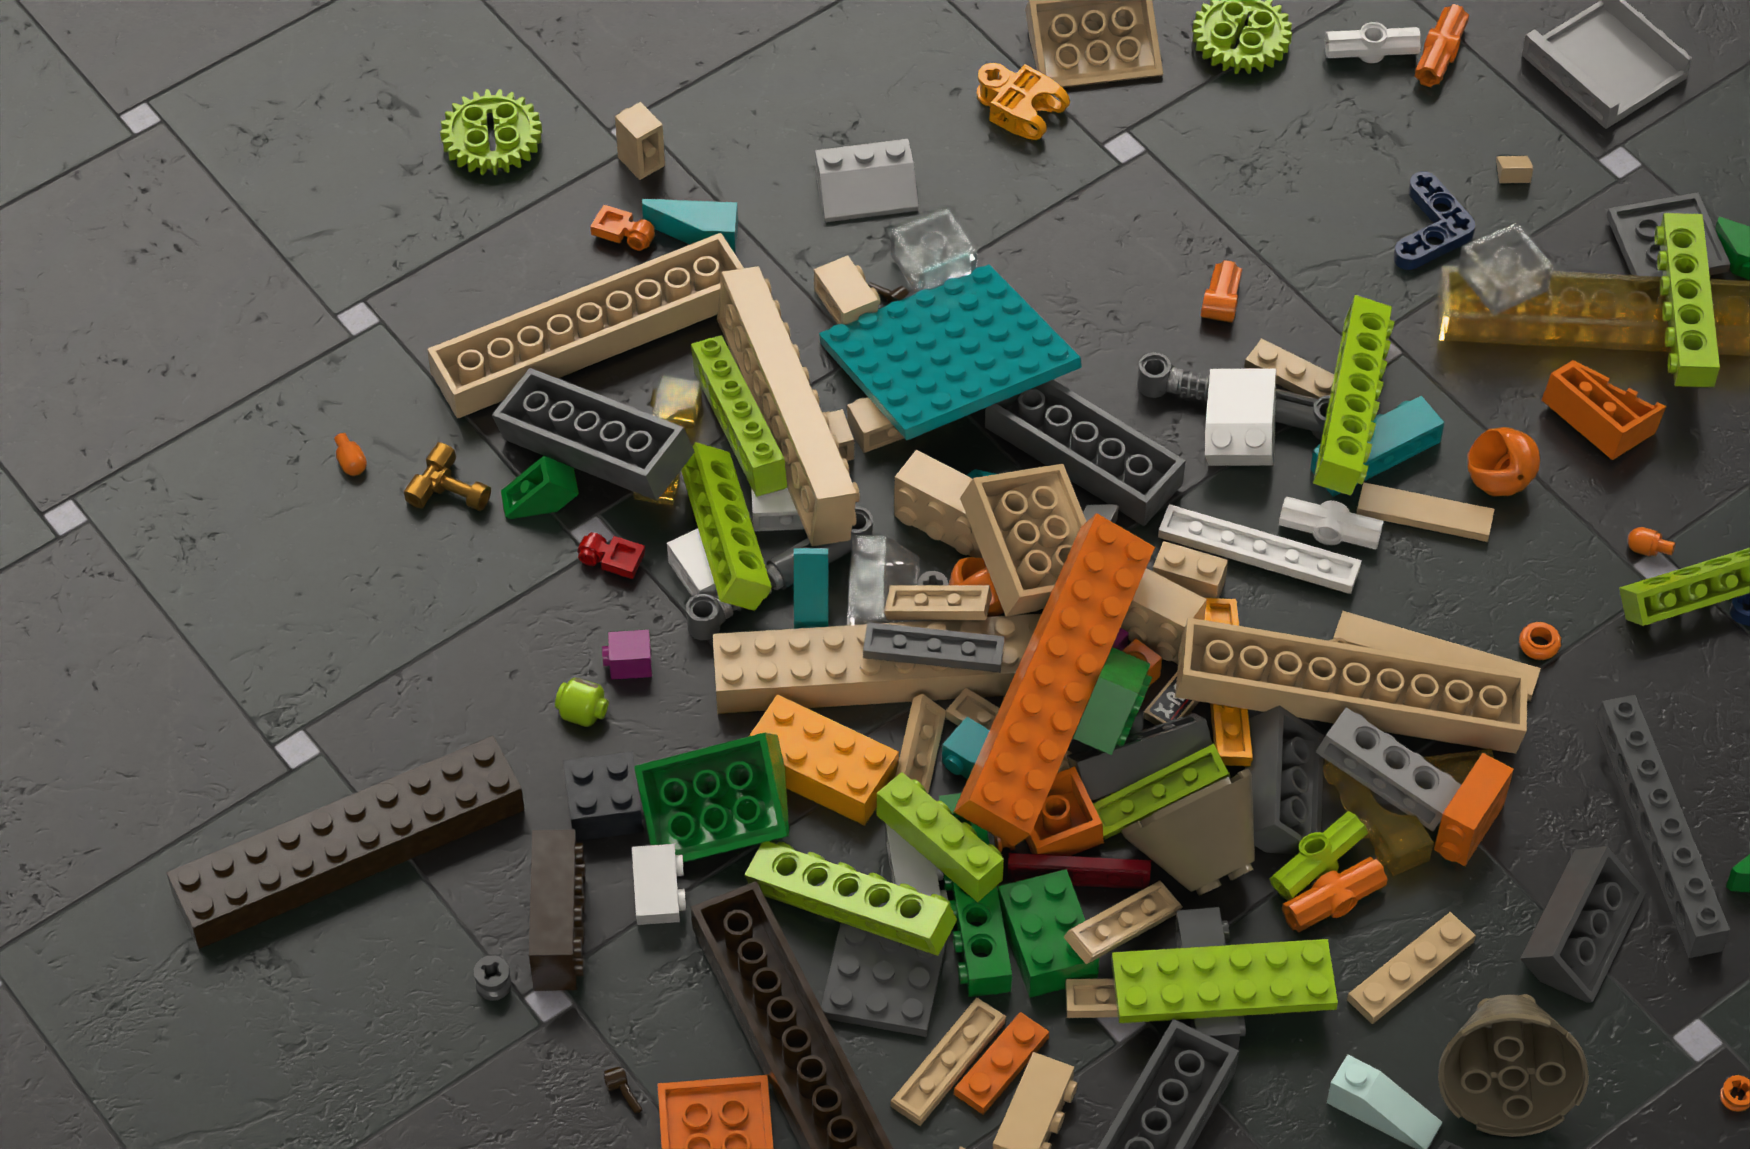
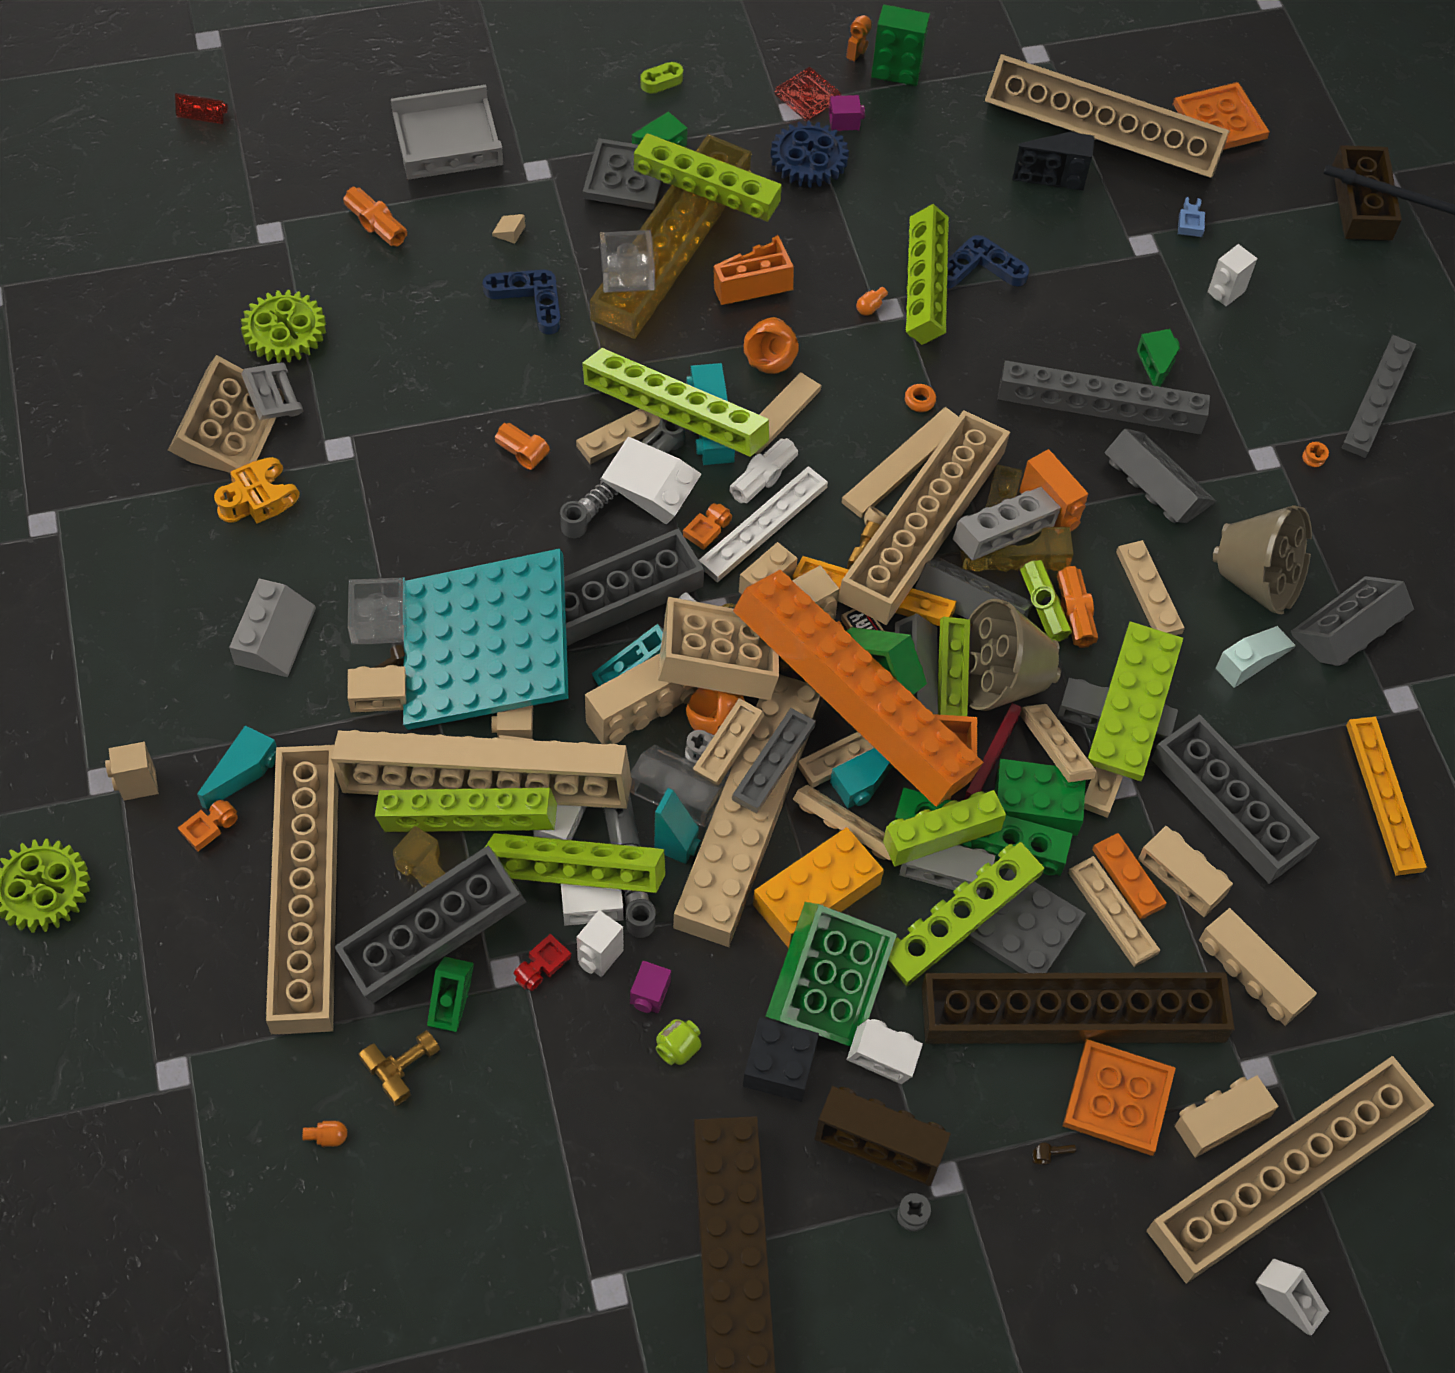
camera: 70 degrees left, 5 degrees up
white piece [1325,22,1421,63] -> none
none -> light grey plate [241,363,303,420]
none -> white brick [577,910,623,977]
none -> orange plate [683,503,732,550]

